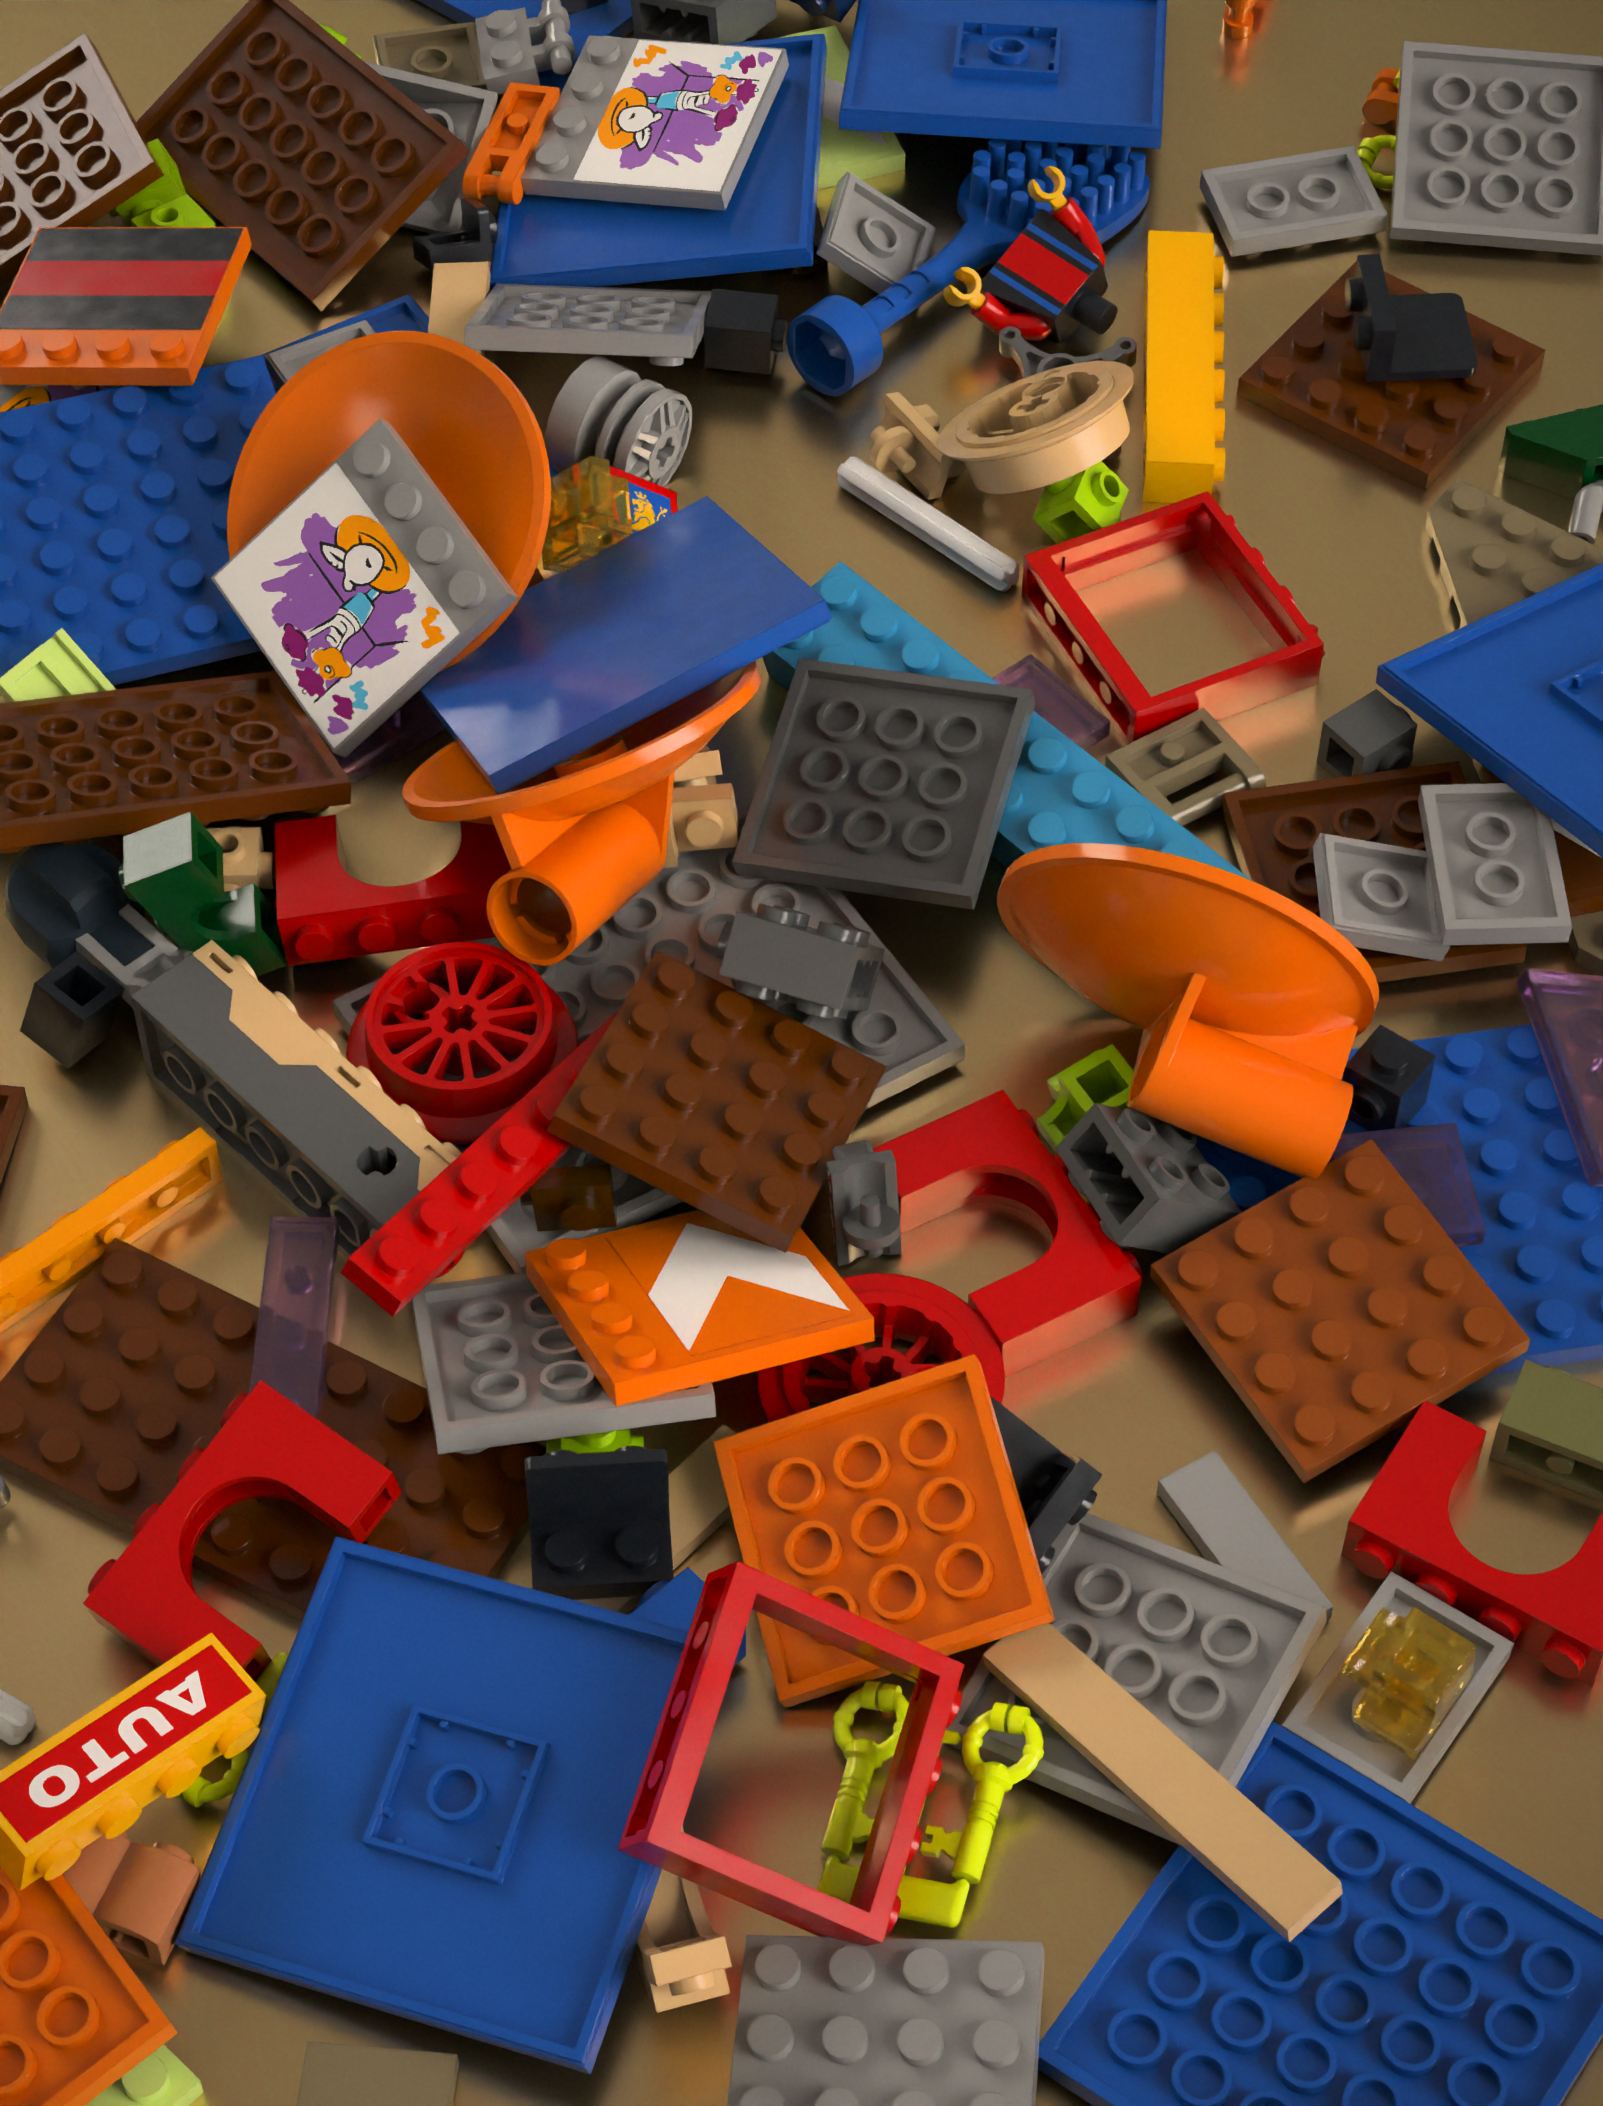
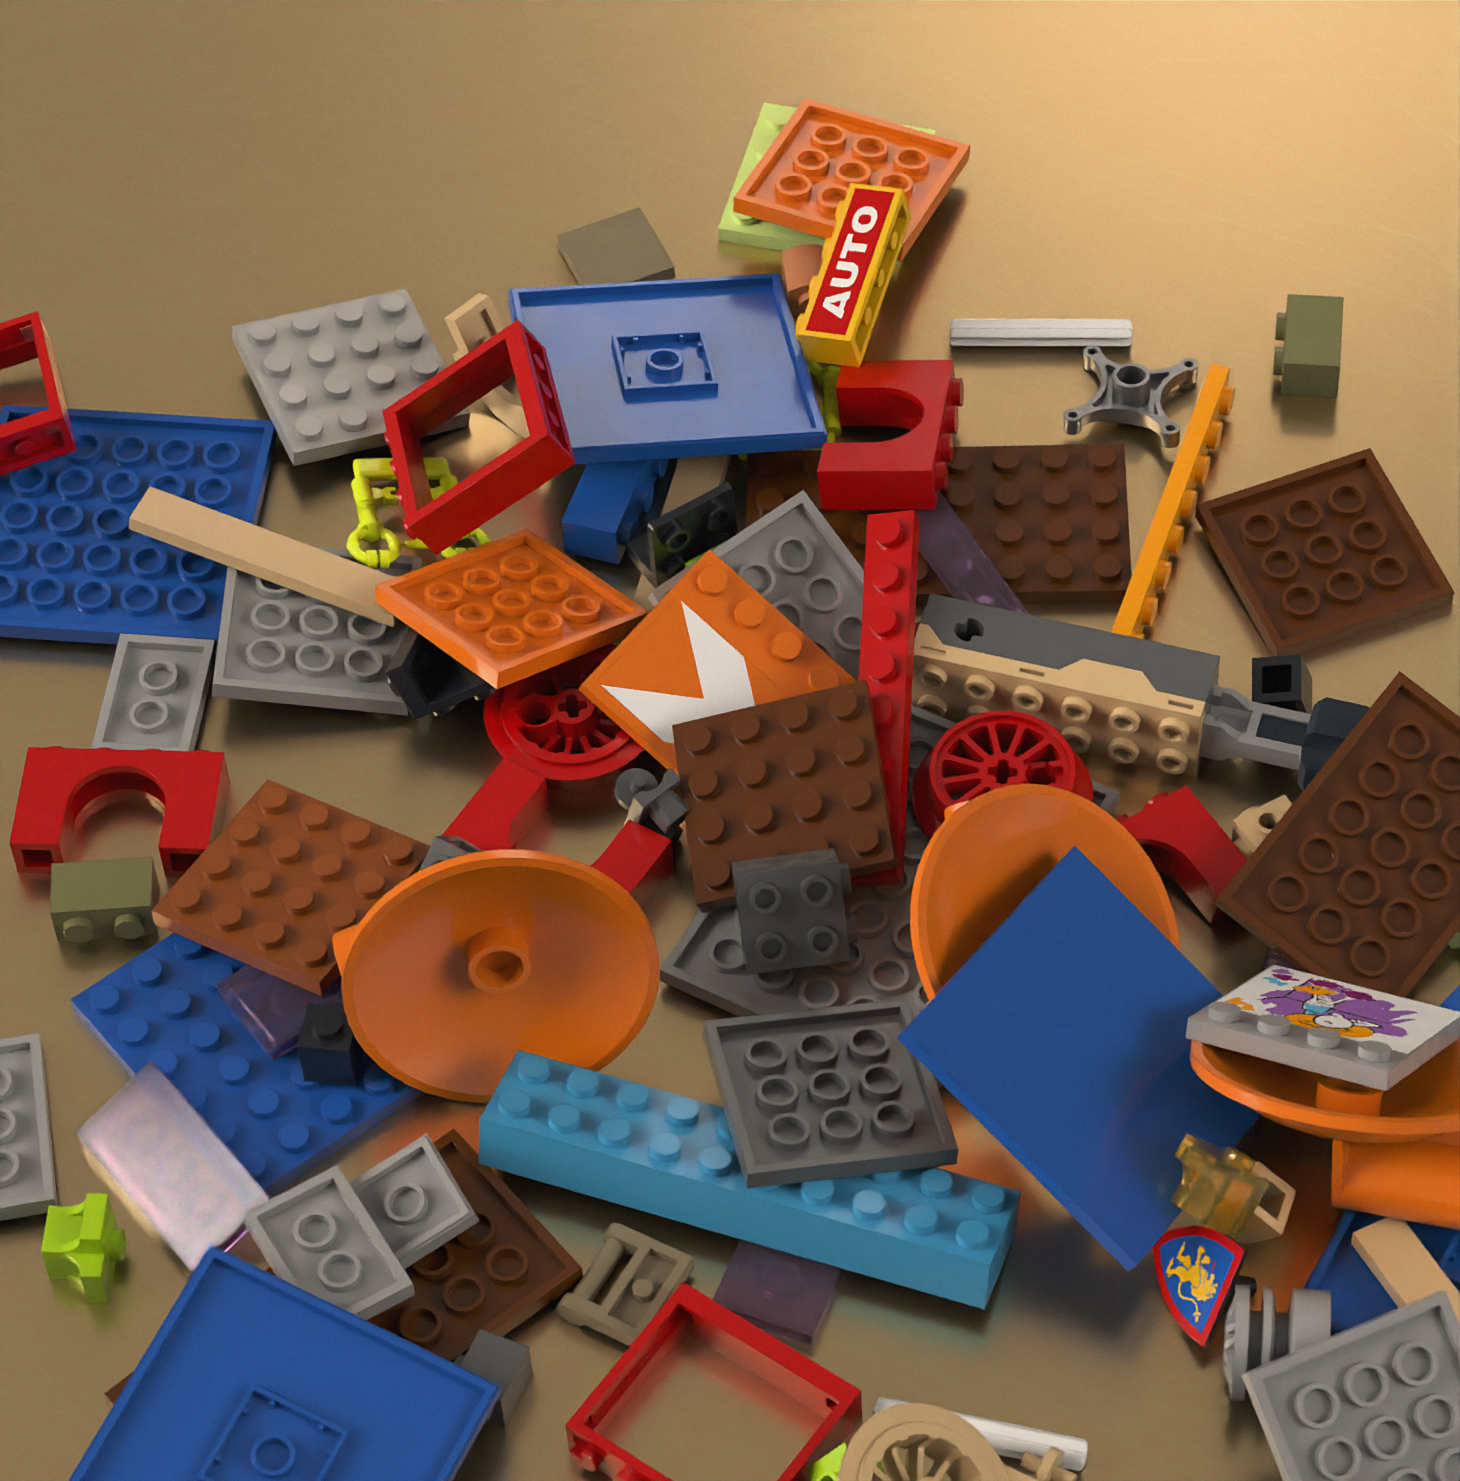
camera: 155 degrees right, 0 degrees up
dark green arch [119,811,286,976] -> none
light grey tile [1156,1450,1333,1620] -> none
clear yellow brick [1343,1606,1476,1760] -> none

